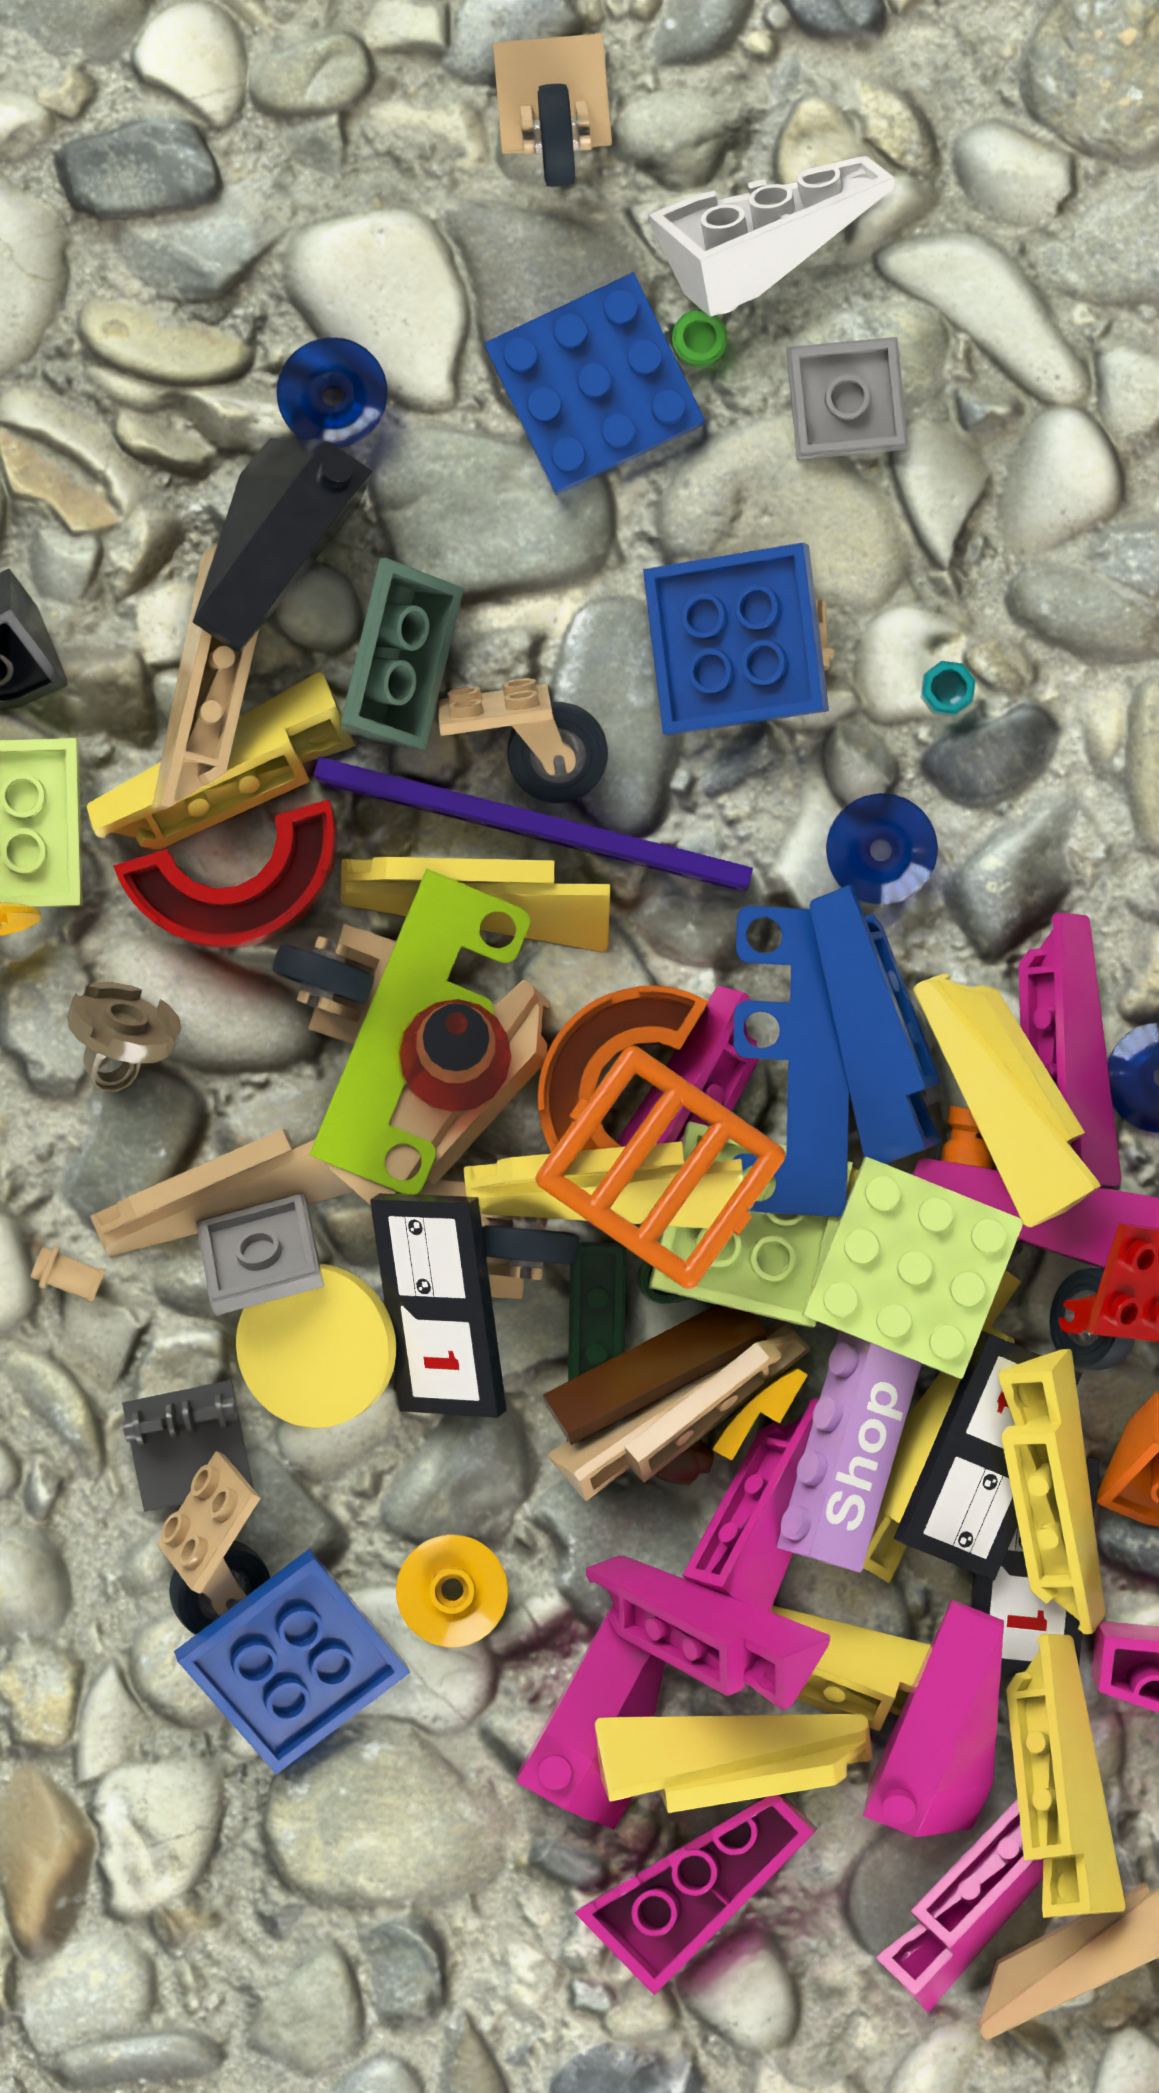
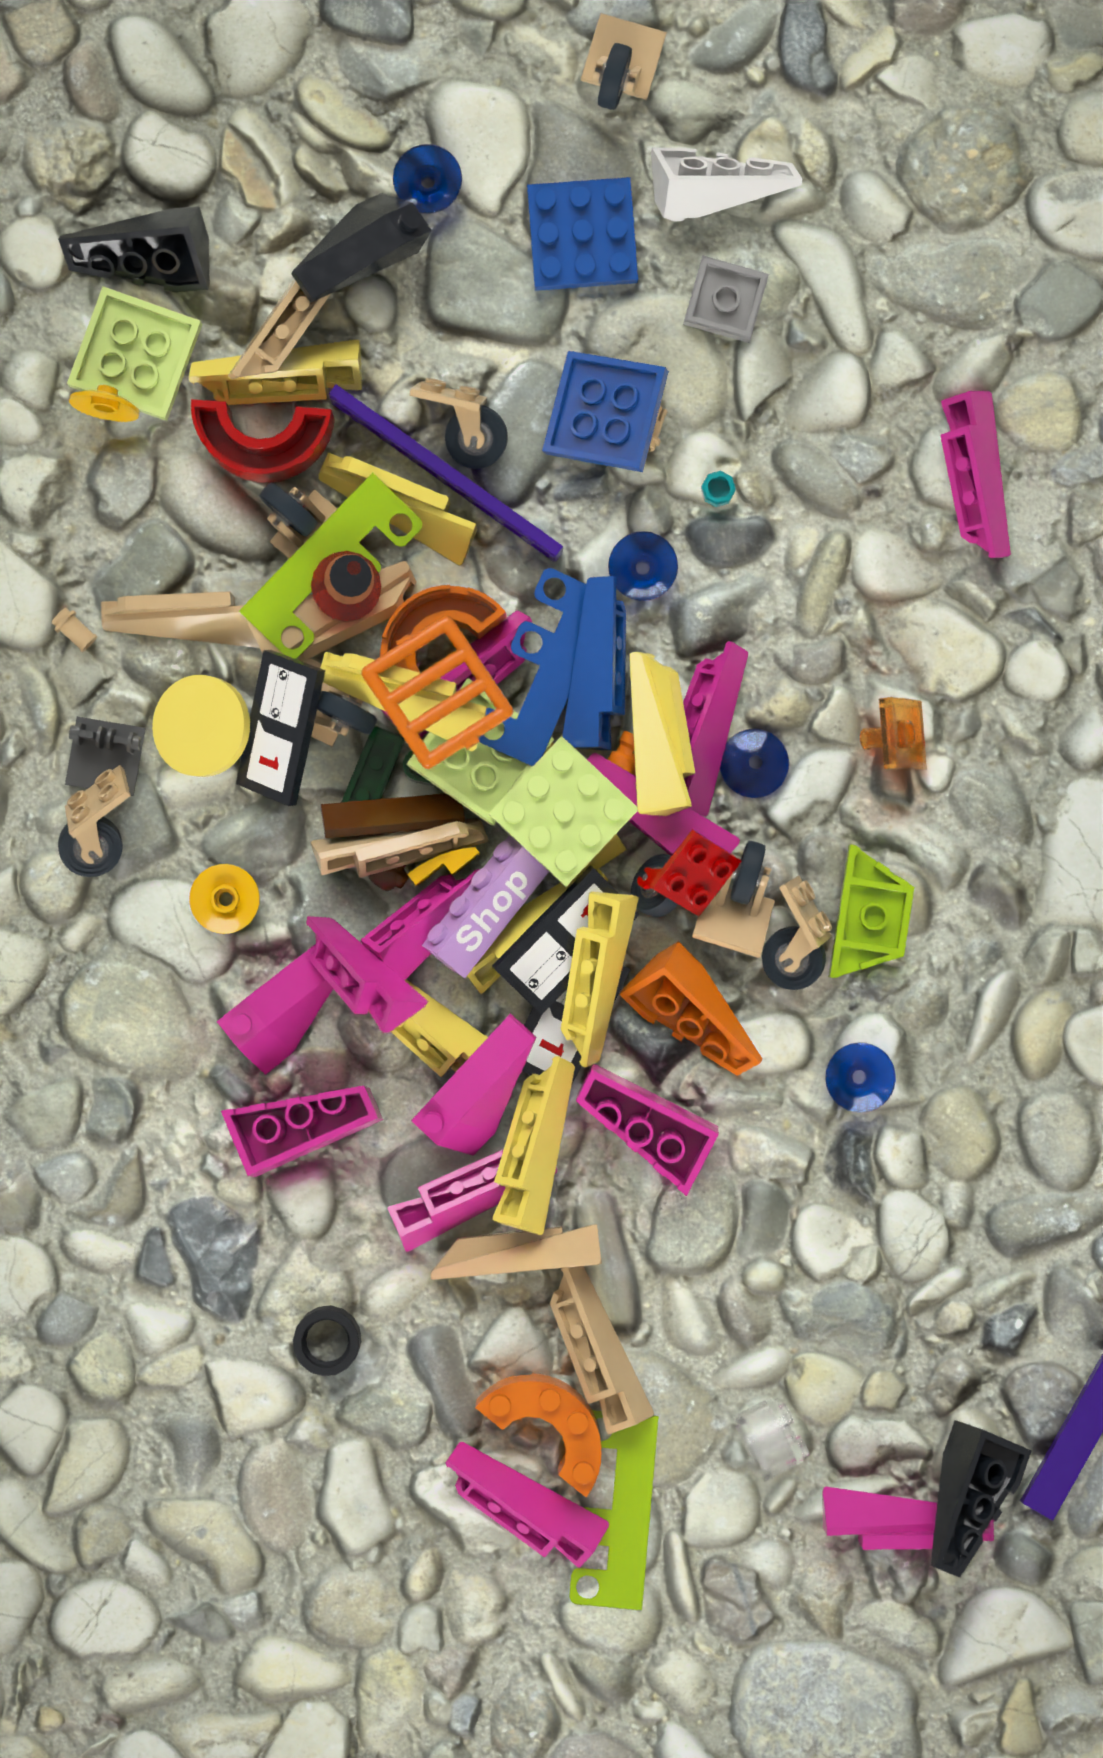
camera: 15 degrees right, 0 degrees up
dark tan tile [67,982,181,1092] -> none
blue plate [174,1549,410,1774] -> none
light grey tile [196,1193,324,1316] -> none
sand green slope [341,558,464,751] -> none
light yellow wedge [594,1714,872,1813] -> none
bright green tile [672,309,727,368] -> none

